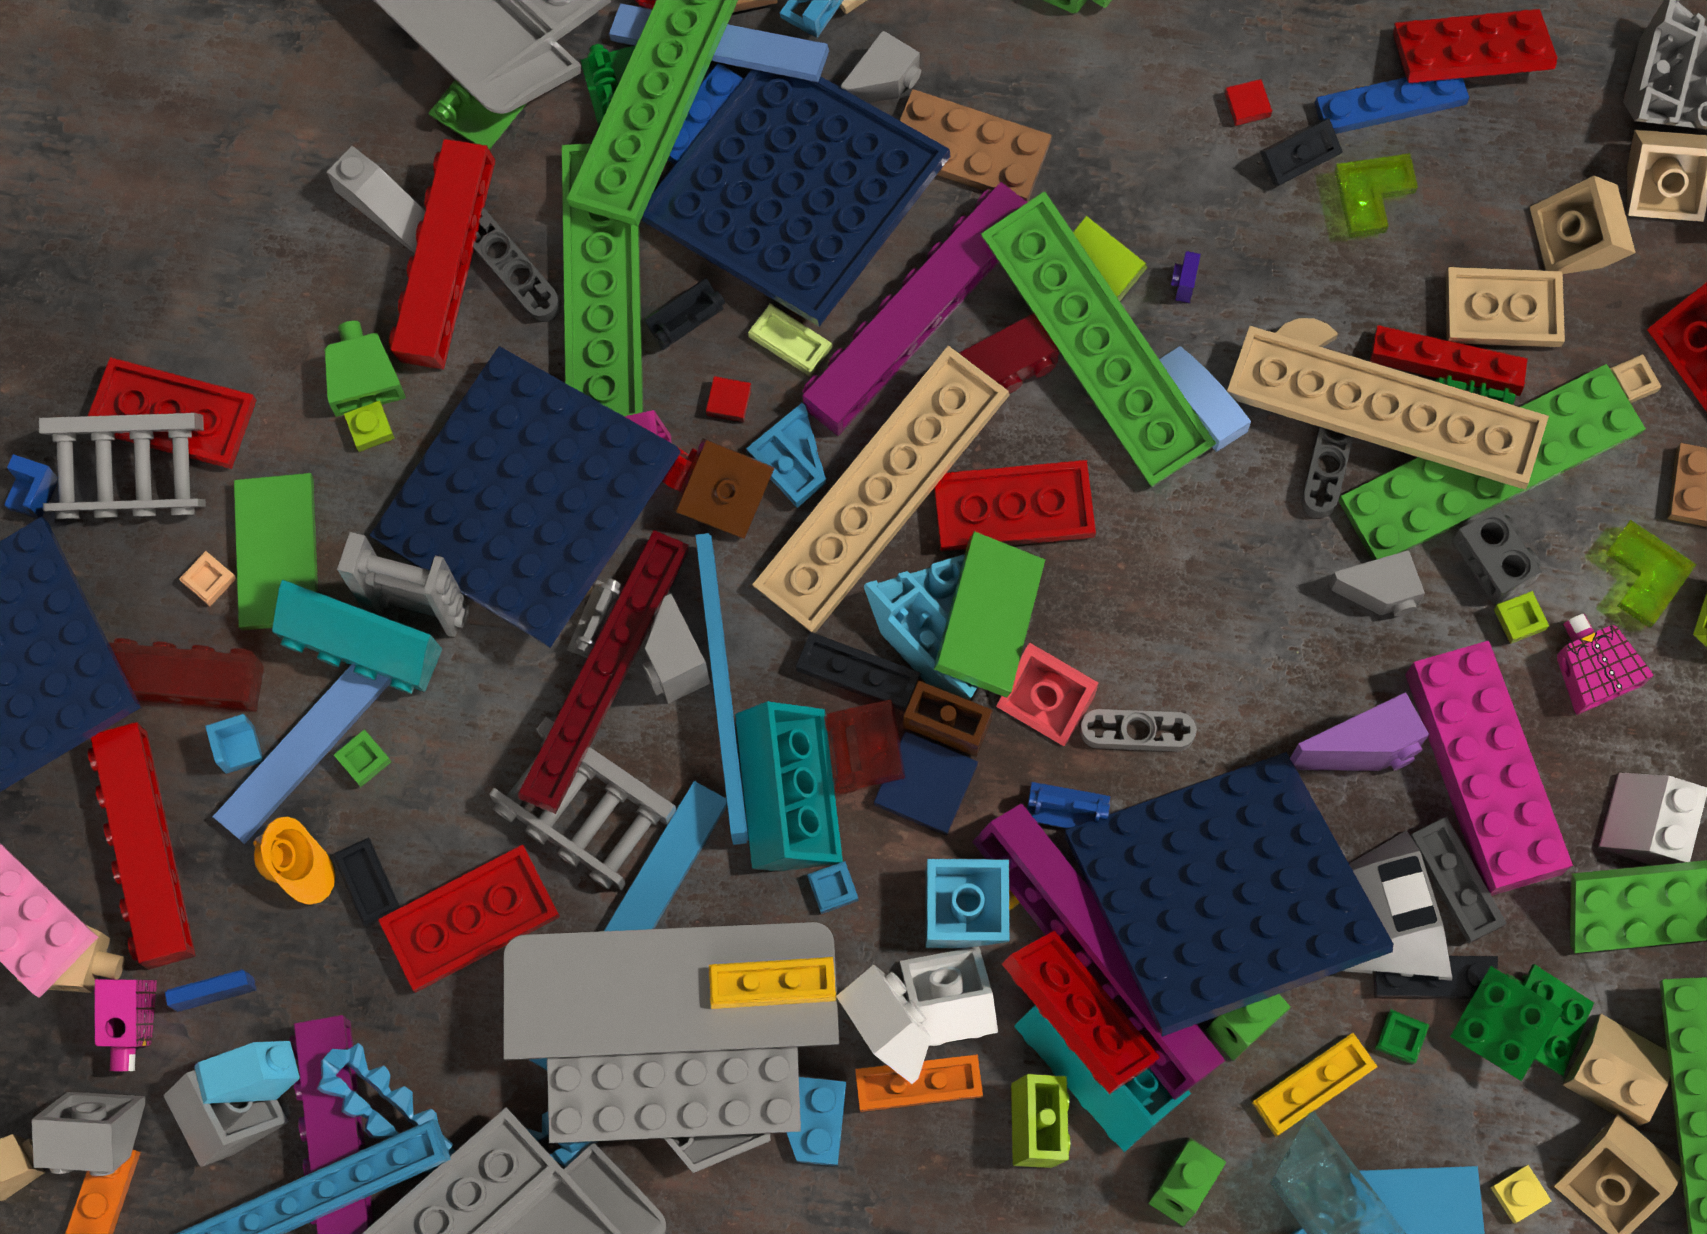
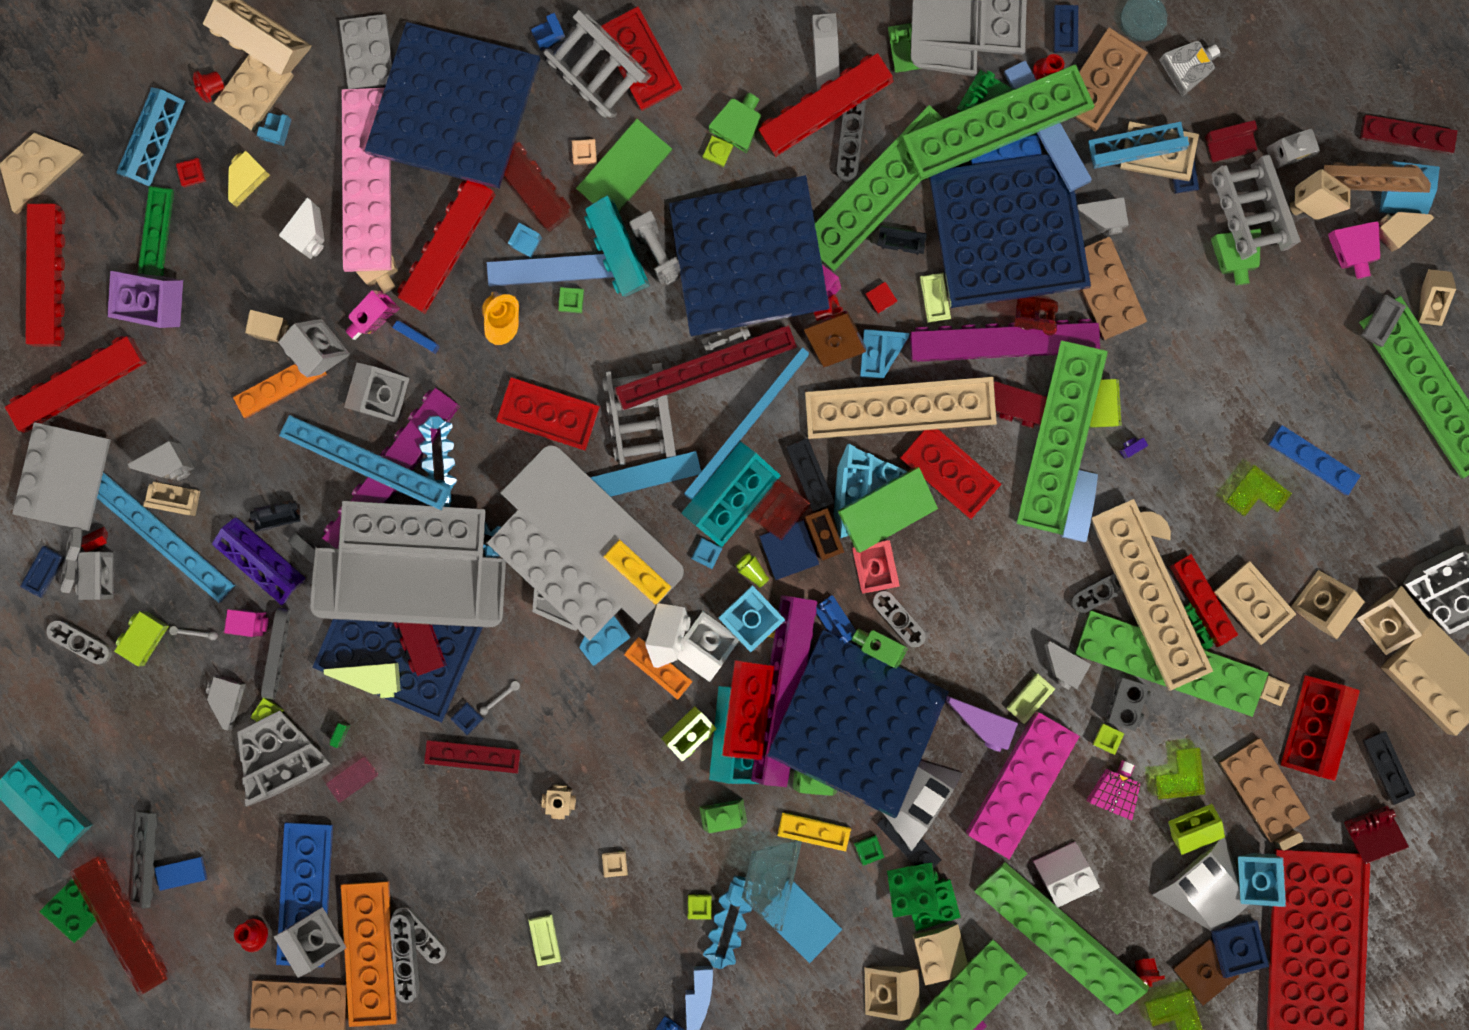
camera: 45 degrees right, 15 degrees up
medium azure slope [194,1041,300,1104] -> none
black tile [332,837,401,928] -> none
light grey slope [643,594,711,704] -> none
red tile [1224,79,1272,126] -> none
black plate [1260,118,1343,186] -> none
red plate [1393,9,1558,83] -> none
dark grey plate [1410,817,1507,944] -> none
light yellow plate [1490,1165,1551,1224] -> none
none -> lime cone [735,553,769,588]
none -> bright green torso [852,628,908,669]
none -> yellowish green tile [1006,673,1055,724]
none -> clear red plate [1014,297,1059,335]

